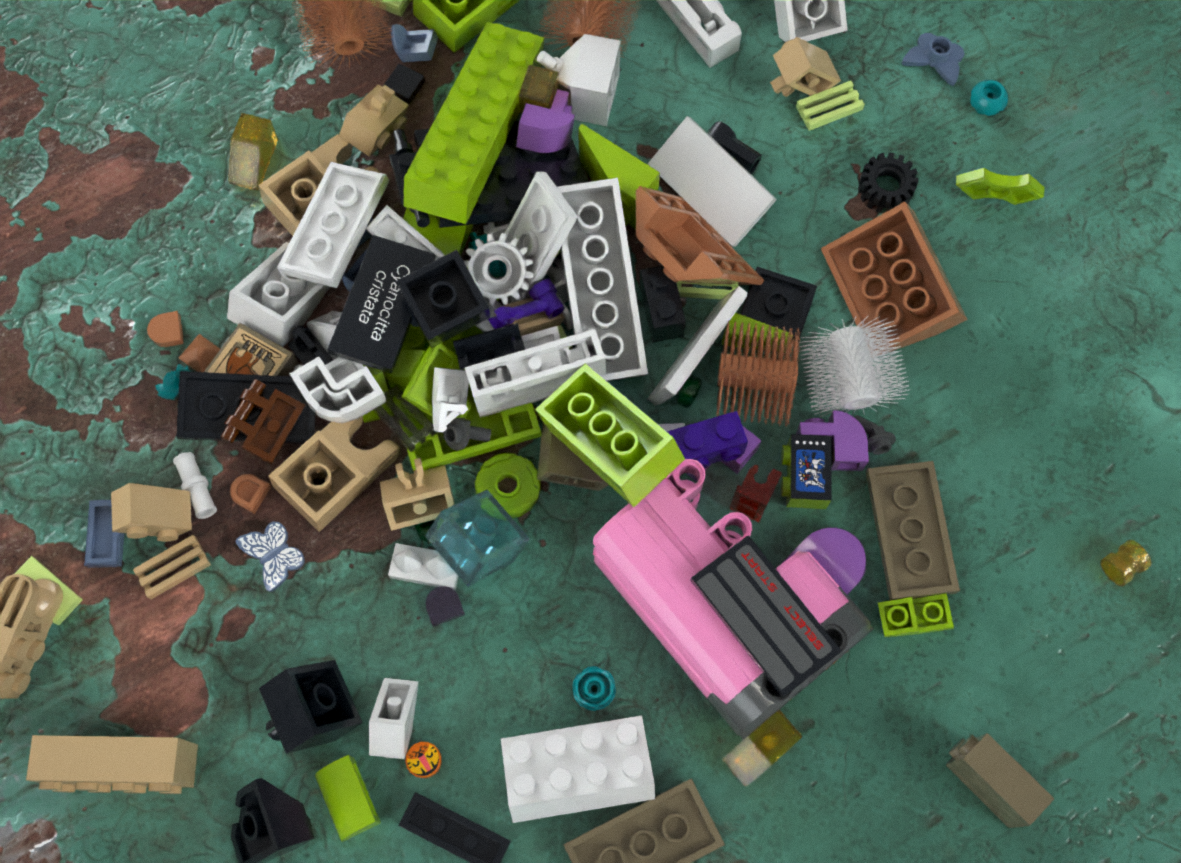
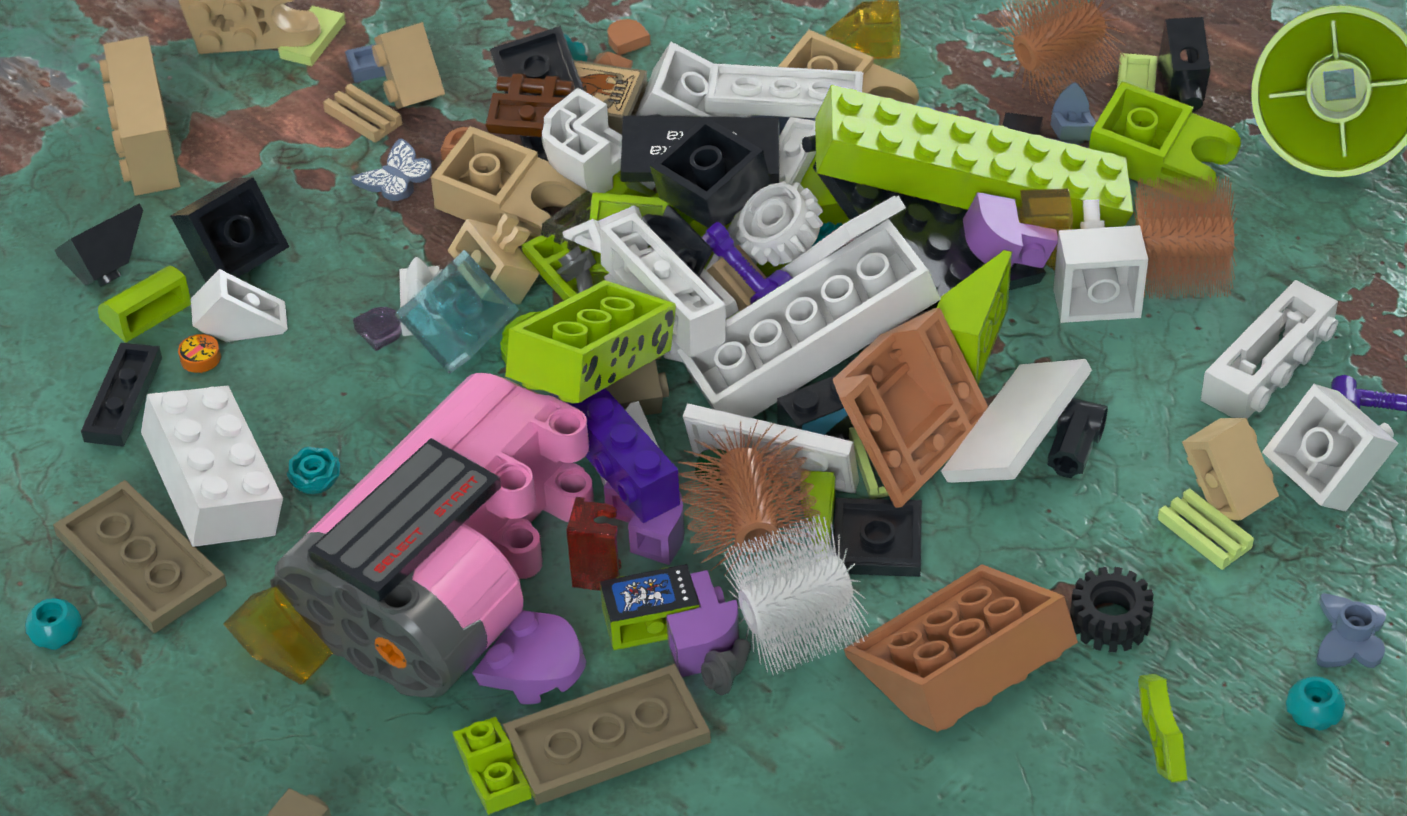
camera: 75 degrees right, 25 degrees down
white pin [173,452,217,519] -> none
tan brick [339,84,409,157] -> none

